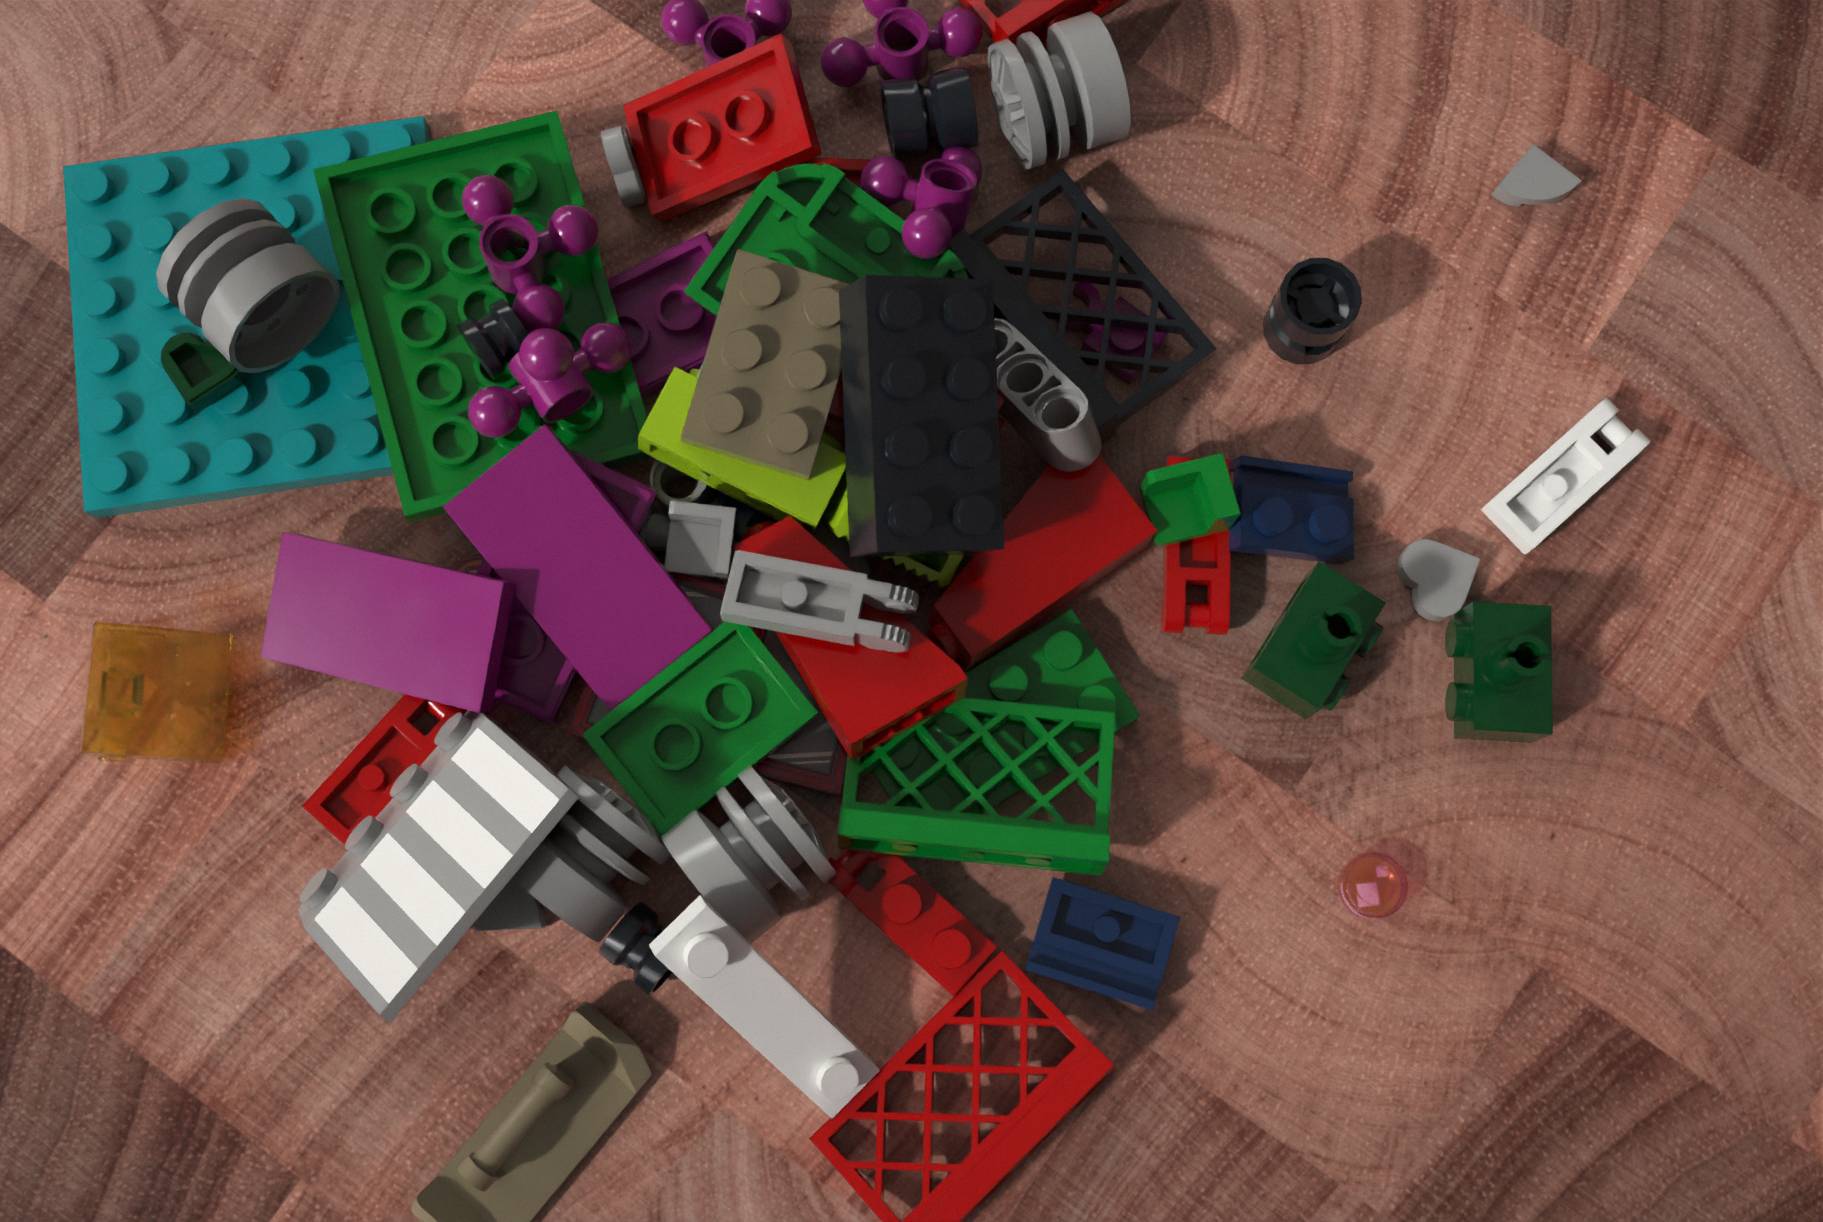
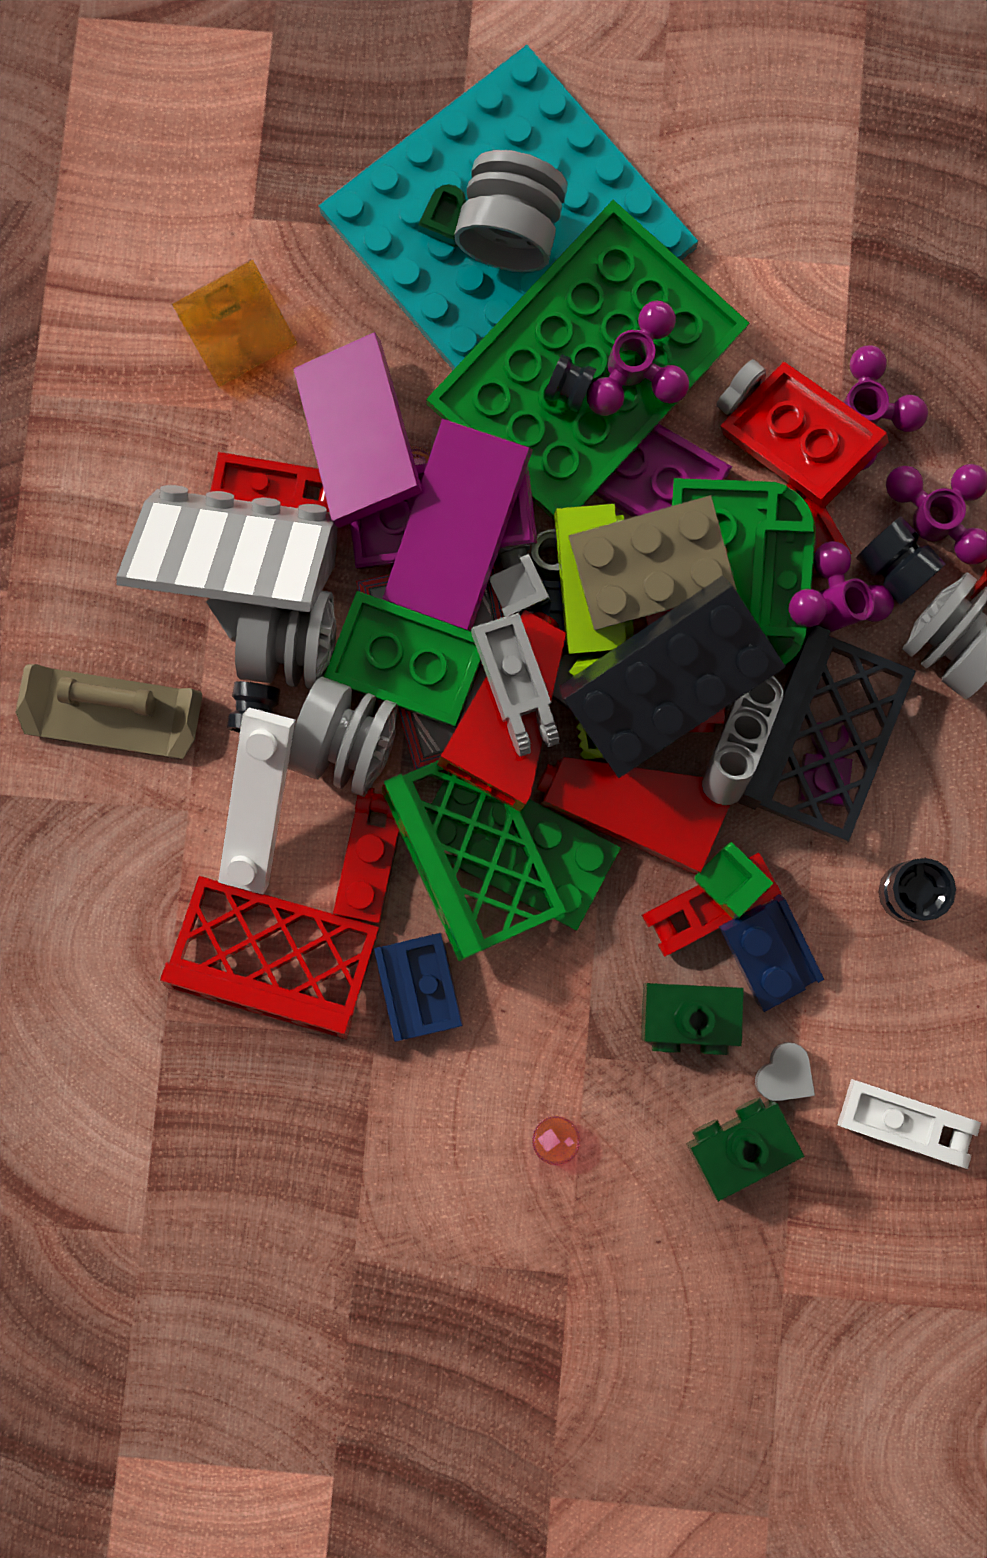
camera: 65 degrees right, 5 degrees up
magenta piece [468,322,632,438] -> none

